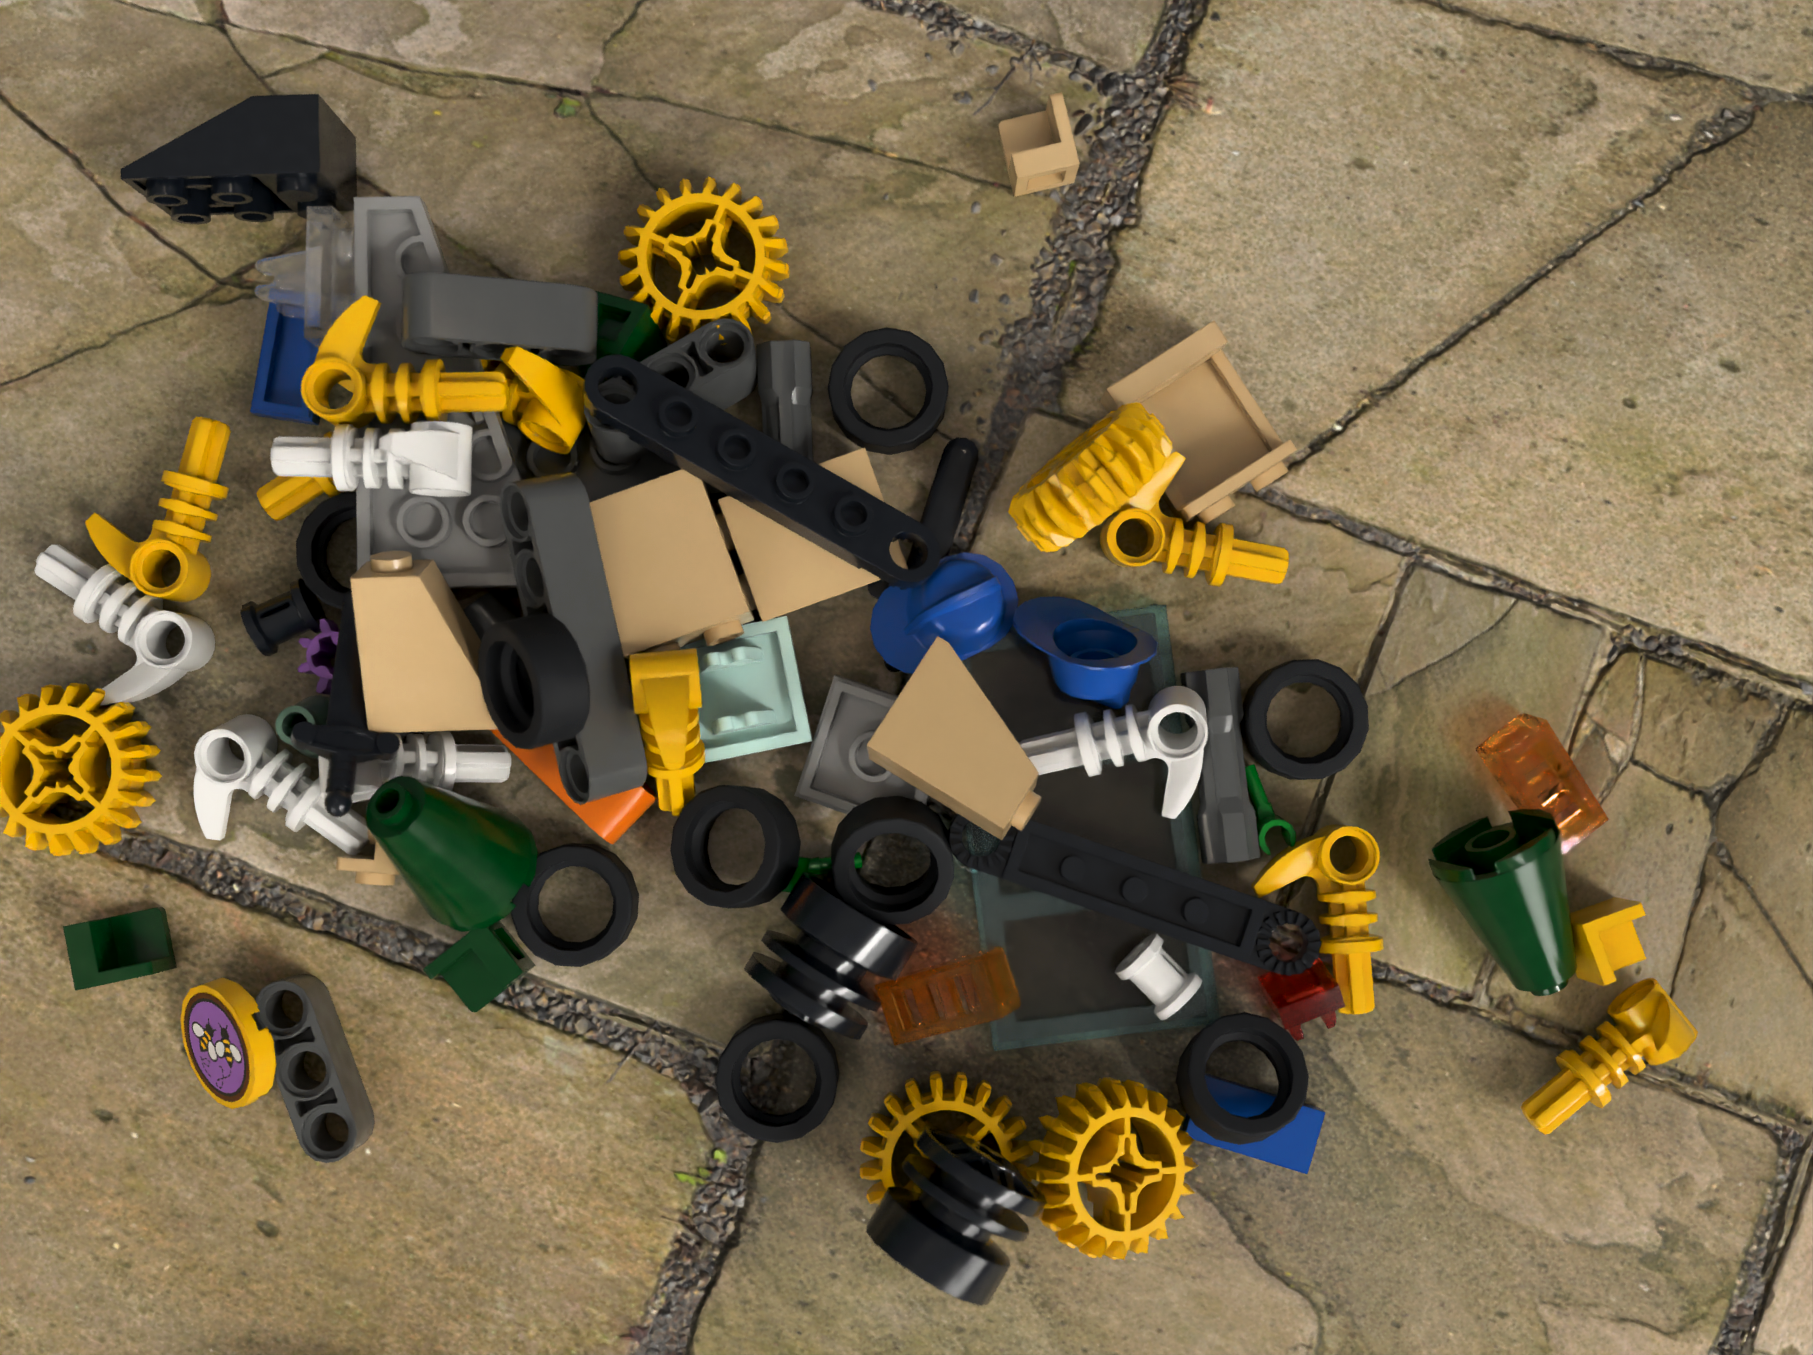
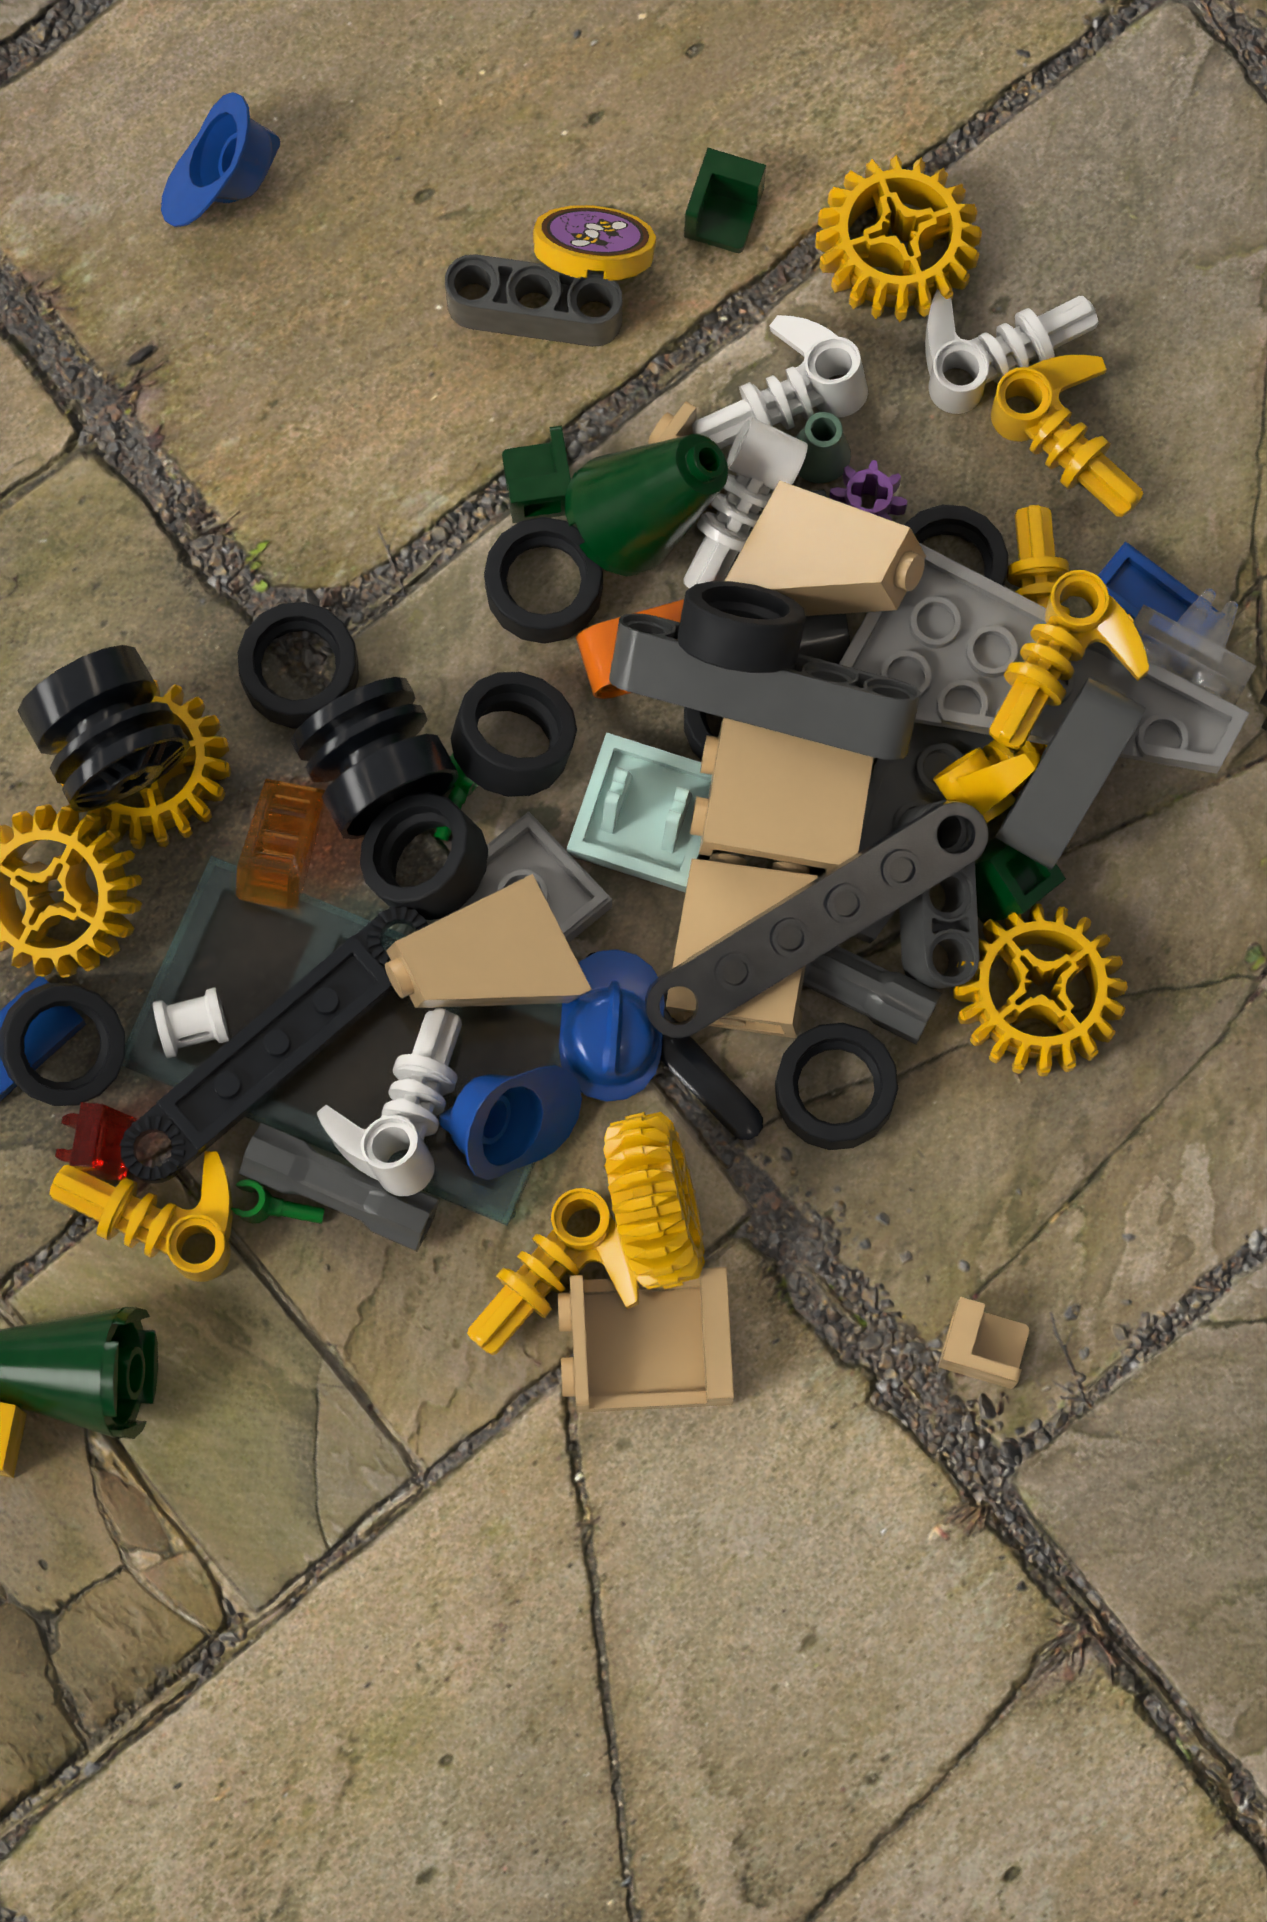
camera: 120 degrees right, 10 degrees down
black bush [240,578,326,657] -> none
white piece [270,421,472,497] -> none
black sword [291,589,400,817] -> none
yellow piece [629,648,705,817] -> none
black tyre [1241,659,1369,780] -> none
clear orange slope [1476,713,1609,855] -> none

